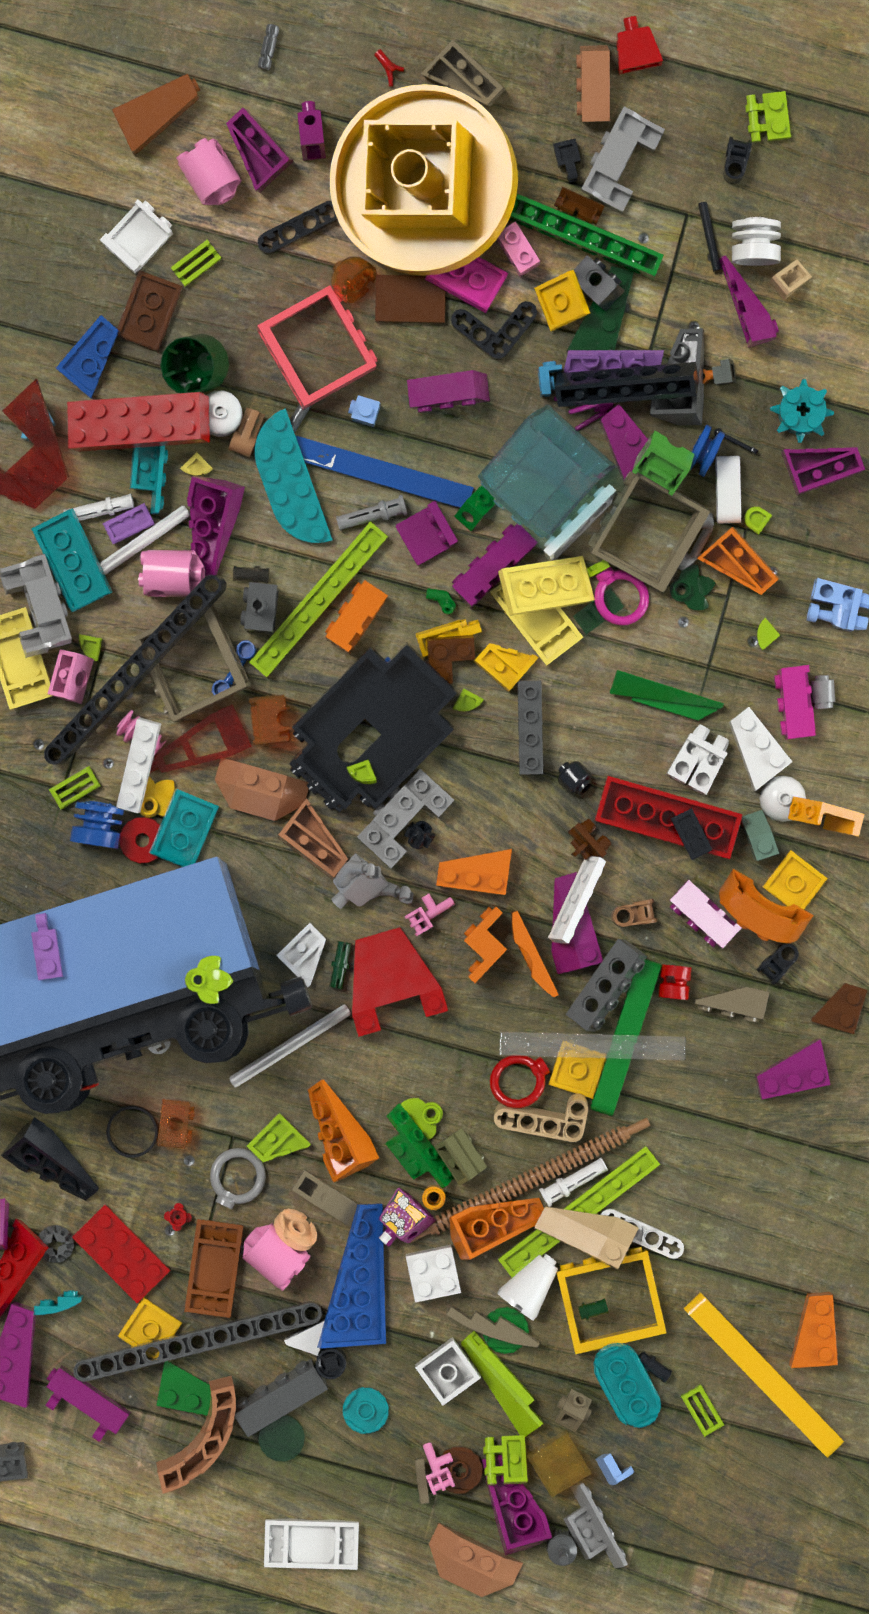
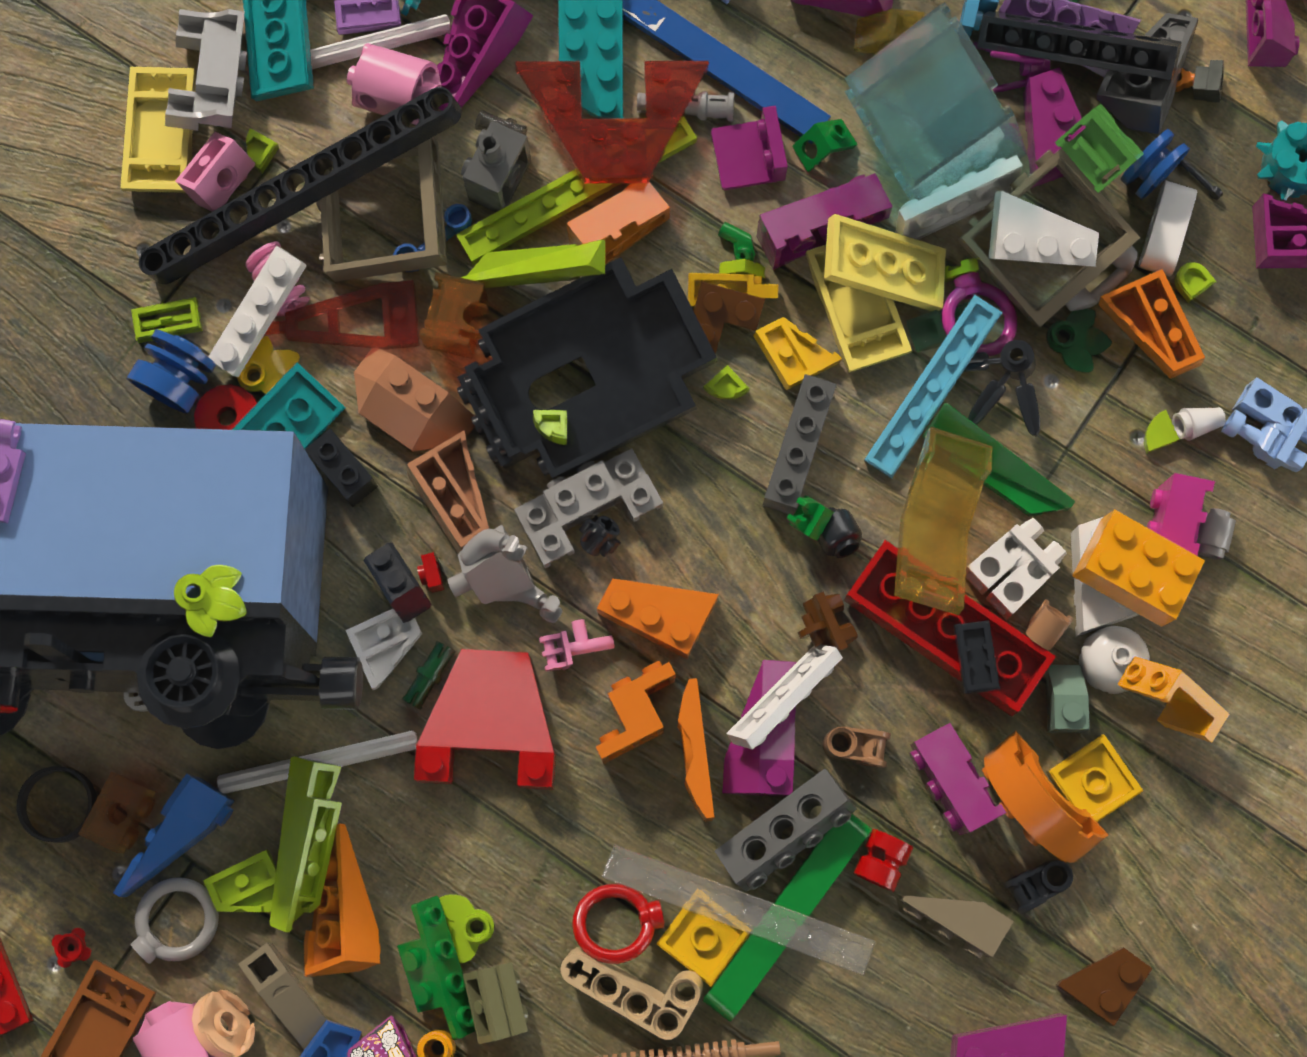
camera: 20 degrees right, 10 degrees down
none -> blue wedge [113,773,235,897]
none -> lime wedge [270,756,342,932]
none -> black brick [305,428,378,507]
none -> black brick [363,542,432,623]
none -> red plate [417,552,445,593]
none -> lime wedge [456,240,606,290]
none -> clear red wing [515,61,709,184]
none -> lime tile [719,259,765,278]
none -> green tile [787,495,834,541]
none -> clear yellow slope [854,8,925,58]
none -> medium azure tile [864,295,1003,479]
none -> clear yellow windscreen [894,427,993,615]
none -> black plant [963,340,1040,436]
none -> white wedge [989,191,1099,267]
none -> medium nougat piece [1026,599,1073,650]
none -> light orange brick [1072,509,1205,627]
none -> white cone [1172,407,1226,441]

